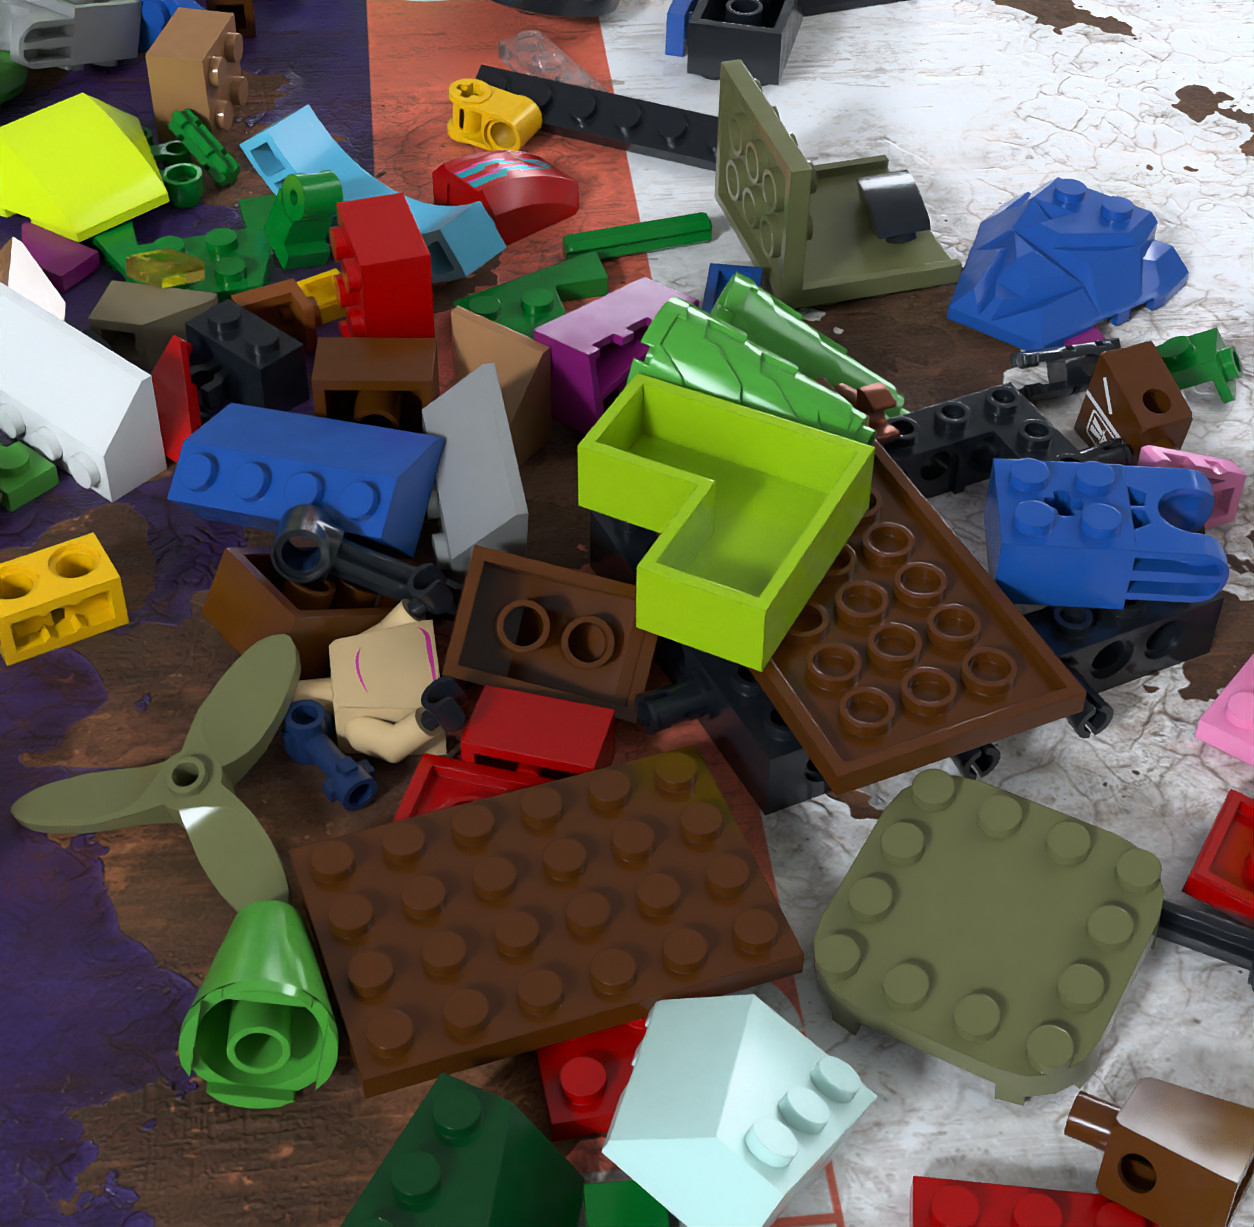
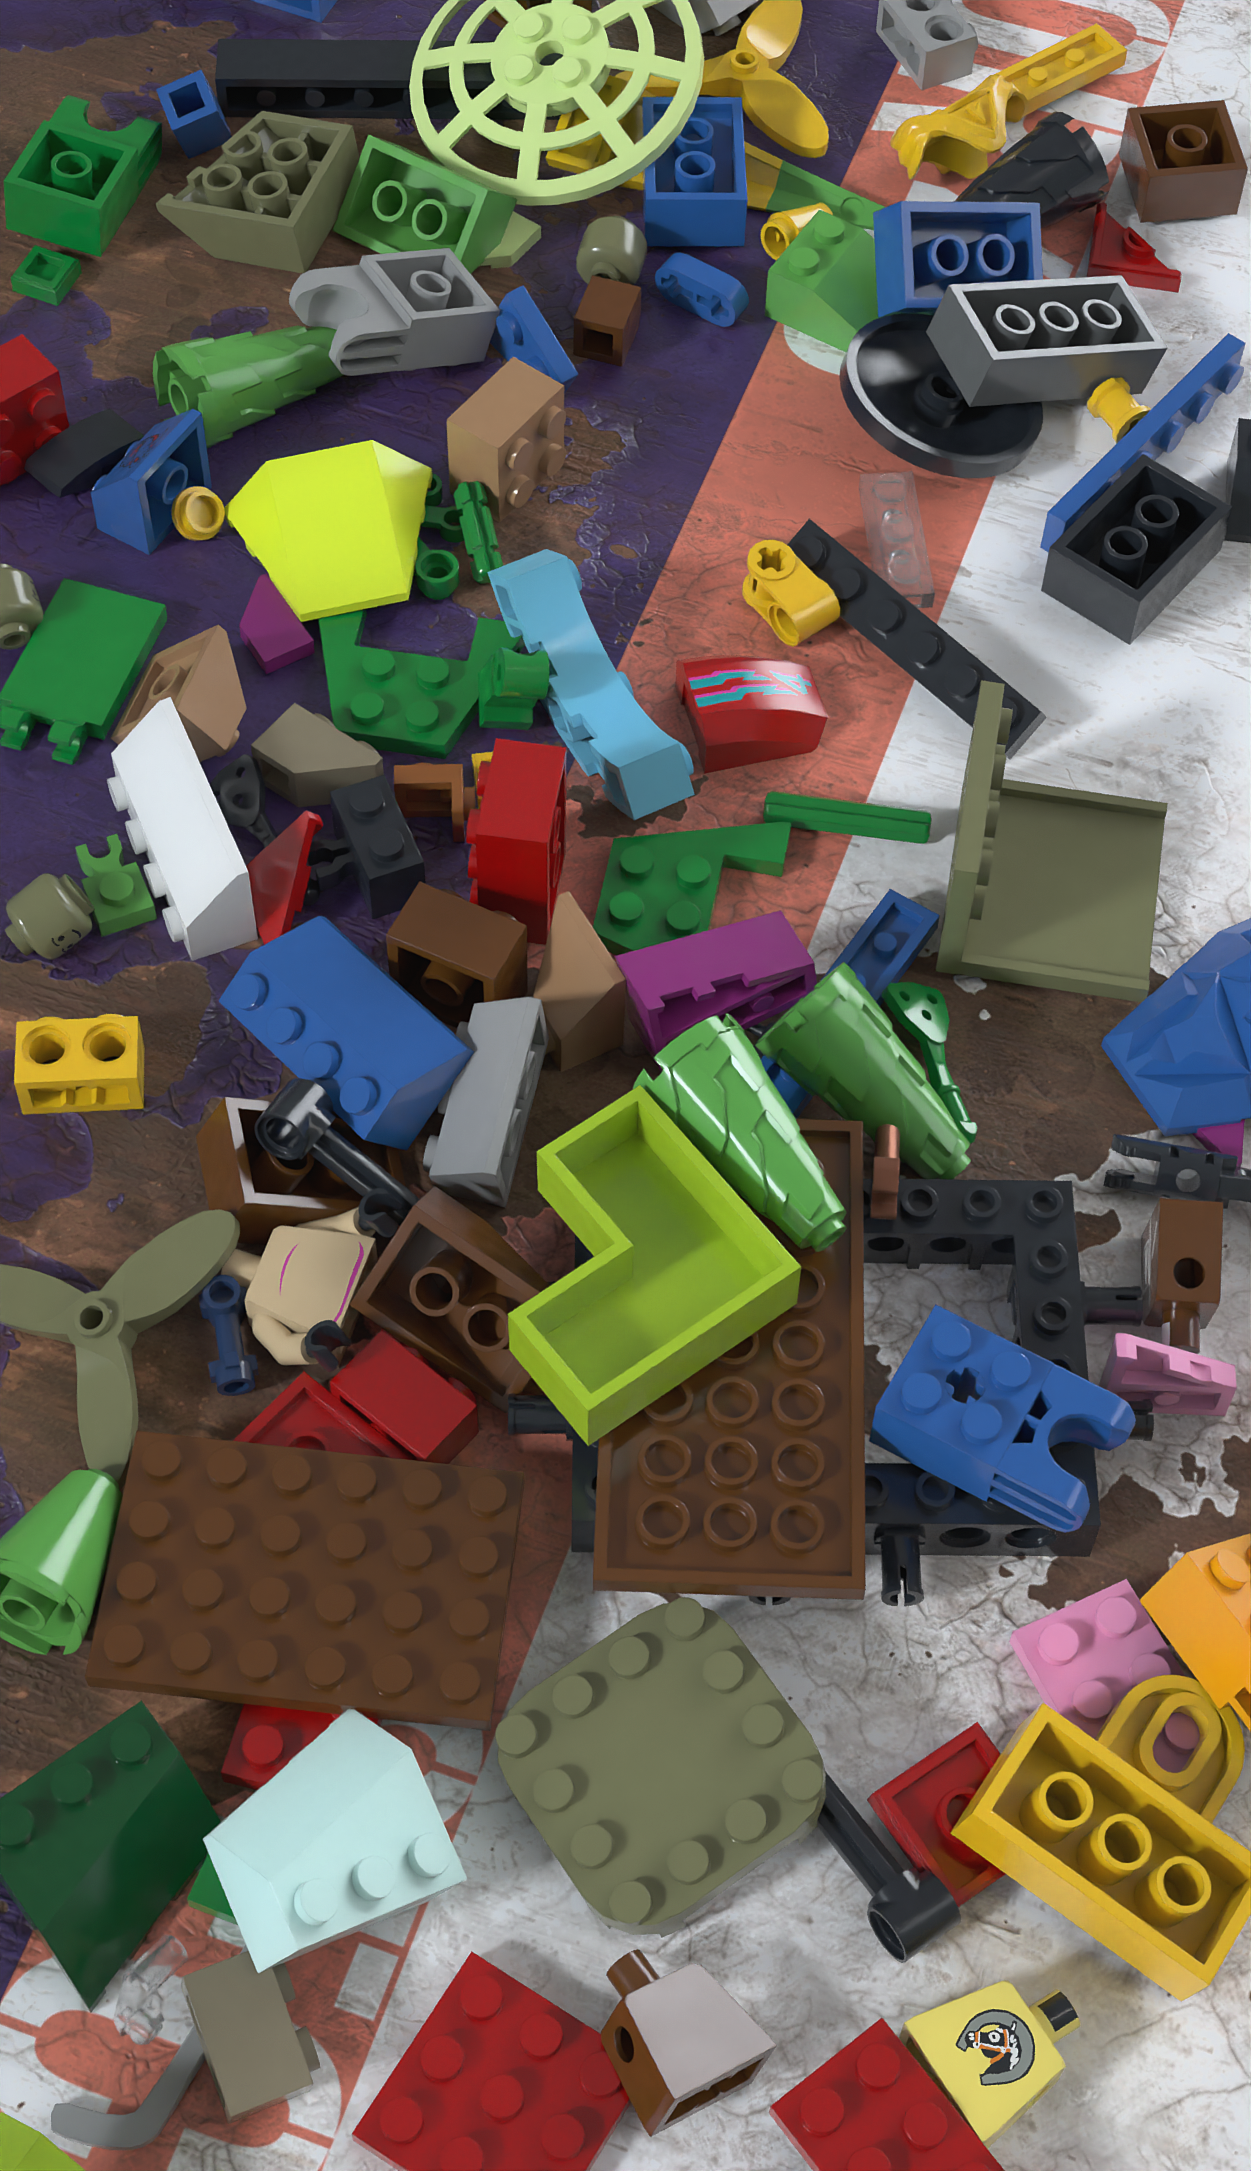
camera: 25 degrees right, 15 degrees up
clear yellow tile [126,248,205,289] -> none
black slope [857,169,931,244] -> none

